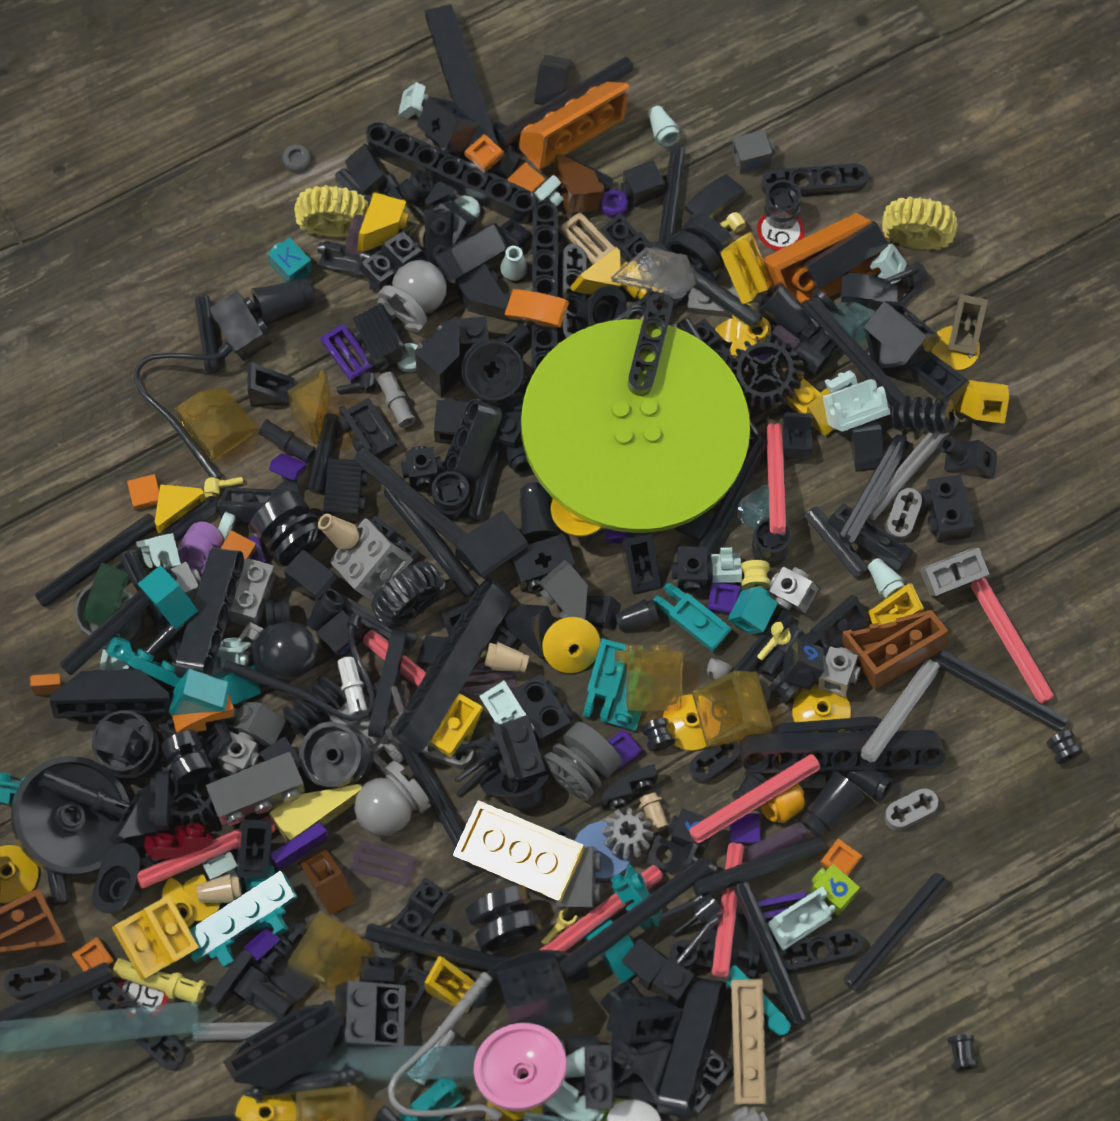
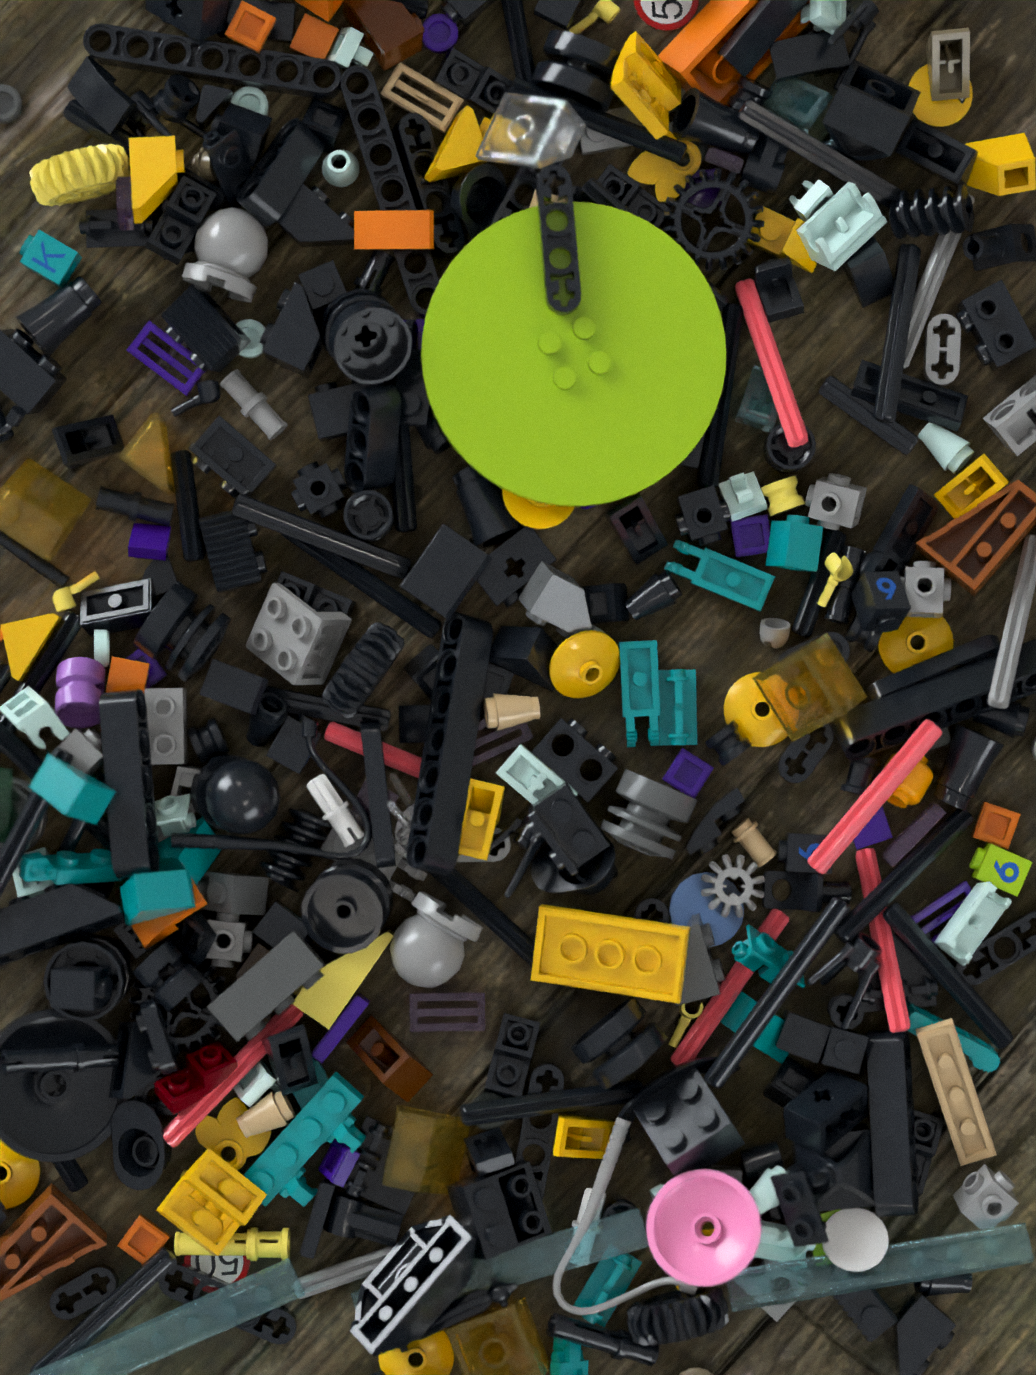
camera: 20 degrees left, 20 degrees up
tan cone [318,514,359,550] -> none
clear yellow bracket [615,644,683,711] -> none

